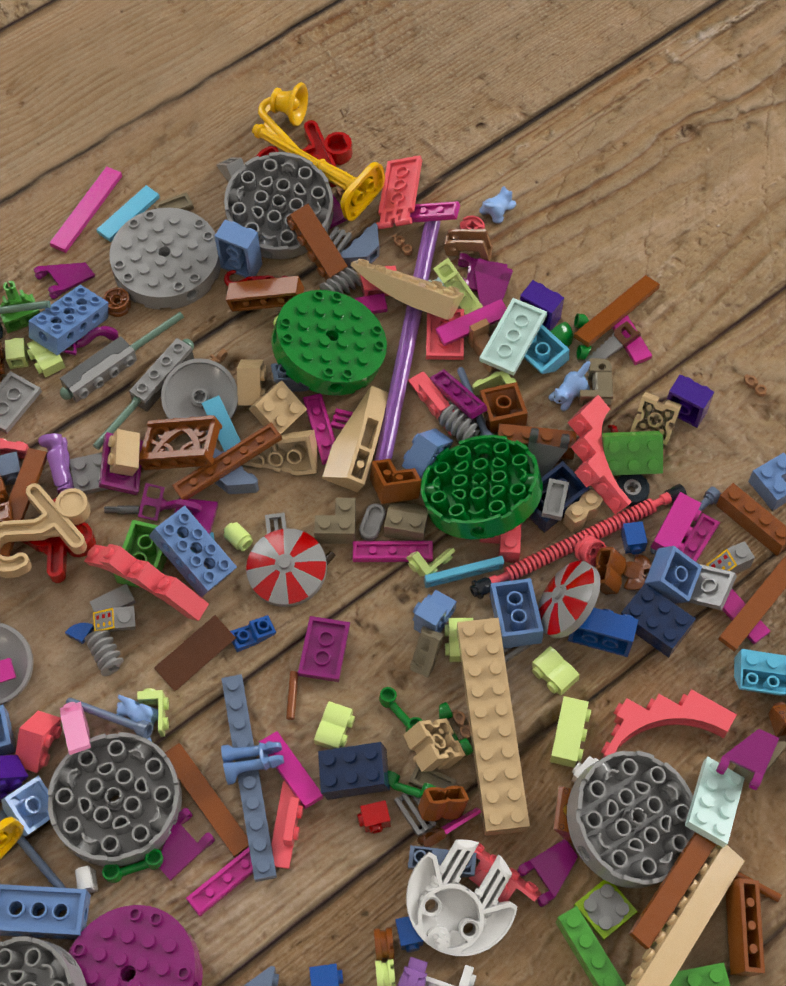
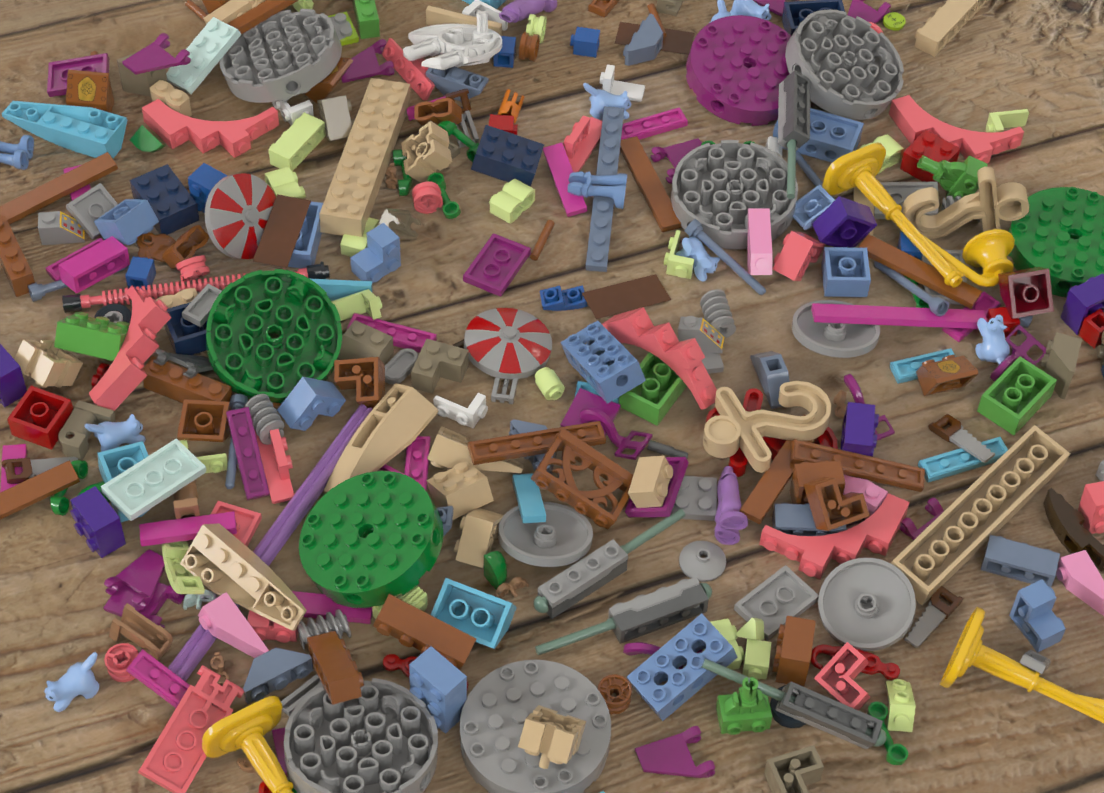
camera: 165 degrees left, 10 degrees down
blue tile [65,623,94,644] -> none
none -> red brick [7,386,73,450]
none -> green brick [130,125,166,153]
none -> tan brick [150,80,192,117]
none -> bright pink slope [198,592,269,658]
none -> reddish brown sticker [253,194,311,268]
none -> brick [317,95,354,141]
none -> coral wheel [412,181,443,214]
none -> tan tile [426,6,502,36]
none -> medium azure slope [431,578,517,649]
none -> white bracket [433,393,488,428]
none -> green brick [484,551,507,590]
none -> orange arm [497,89,525,124]
none -> tan brick [518,705,586,769]
none -> light blue animal [583,83,631,120]
none -> white bracket [600,64,645,102]
none -> light grey dish [679,541,726,582]
none -> yellowish green slope [736,618,765,641]
none -> sand blue slope [750,351,790,409]
none -> dark grey piece [778,71,810,199]

